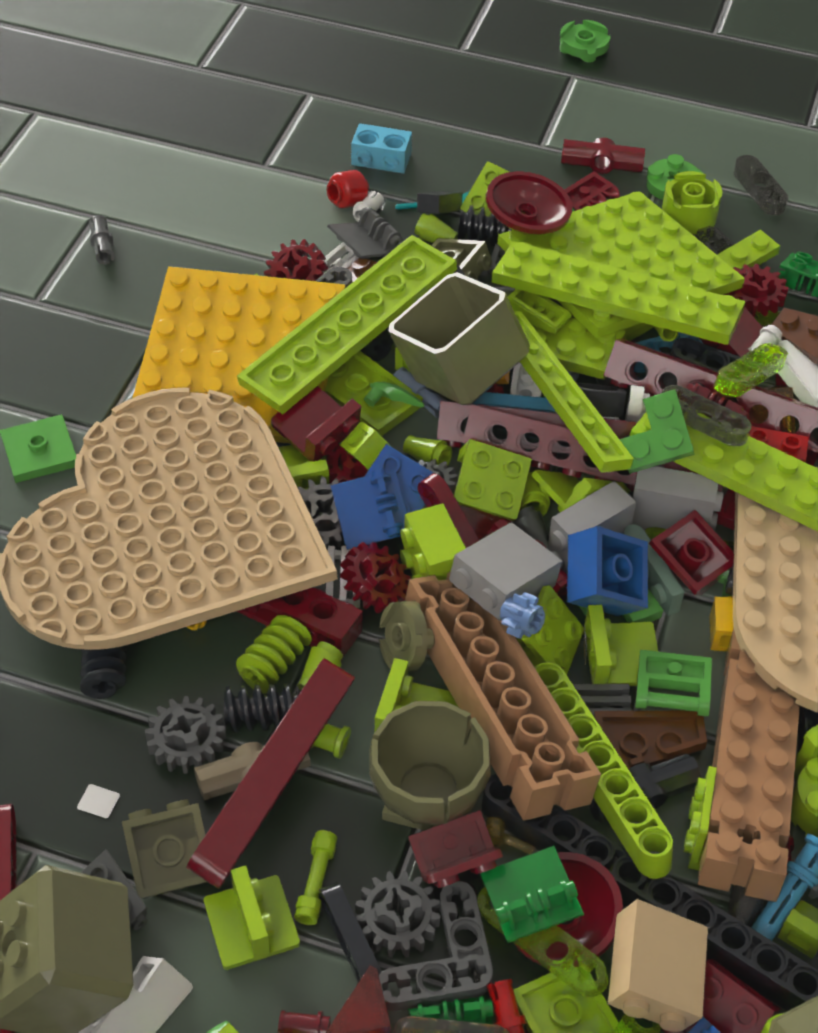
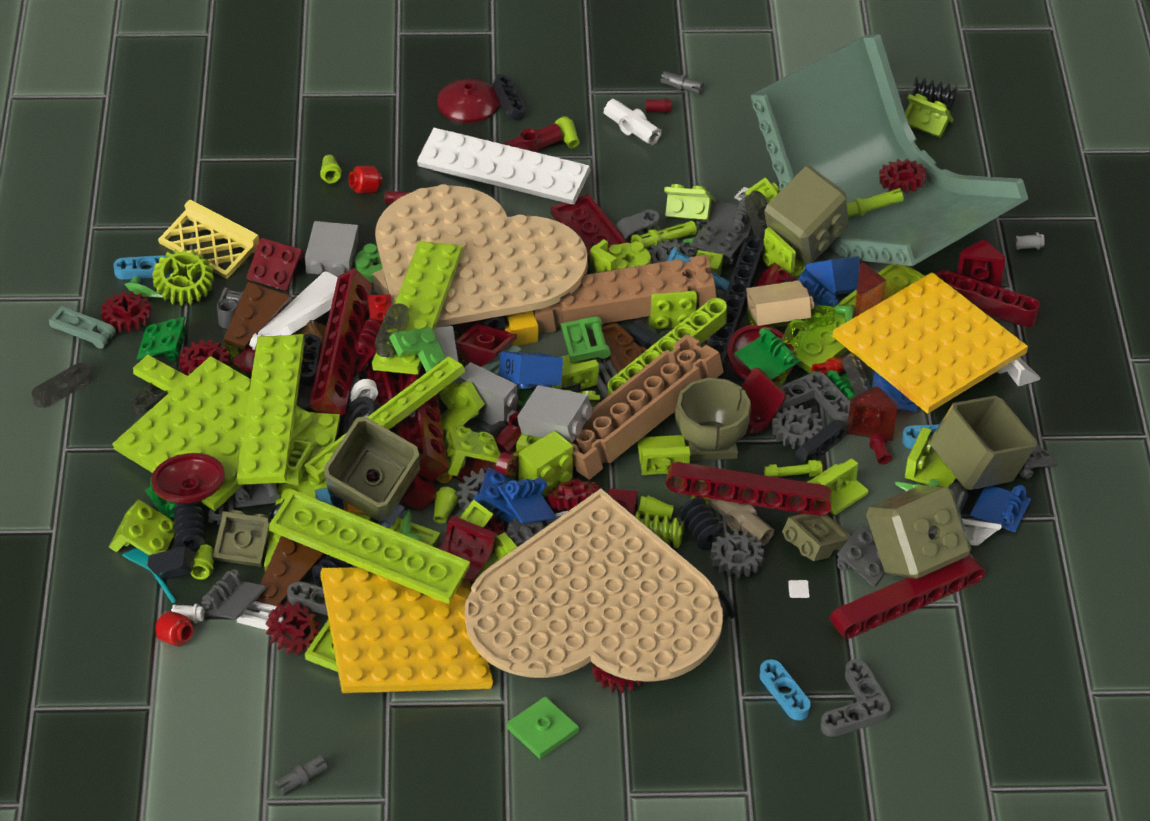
camera: 110 degrees left, 5 degrees down
medium azure brick [351,123,412,174] -> none
olive plate [379,601,434,672] -> none
medium blue gear [500,592,545,639] -> none
dark red piece [561,138,645,174] -> none
dark red plate [564,171,620,211] -> none
bright green plate [646,154,702,200] -> none
lime brick [662,171,722,235] -> none
clear neon green beam [714,343,788,397] -> none

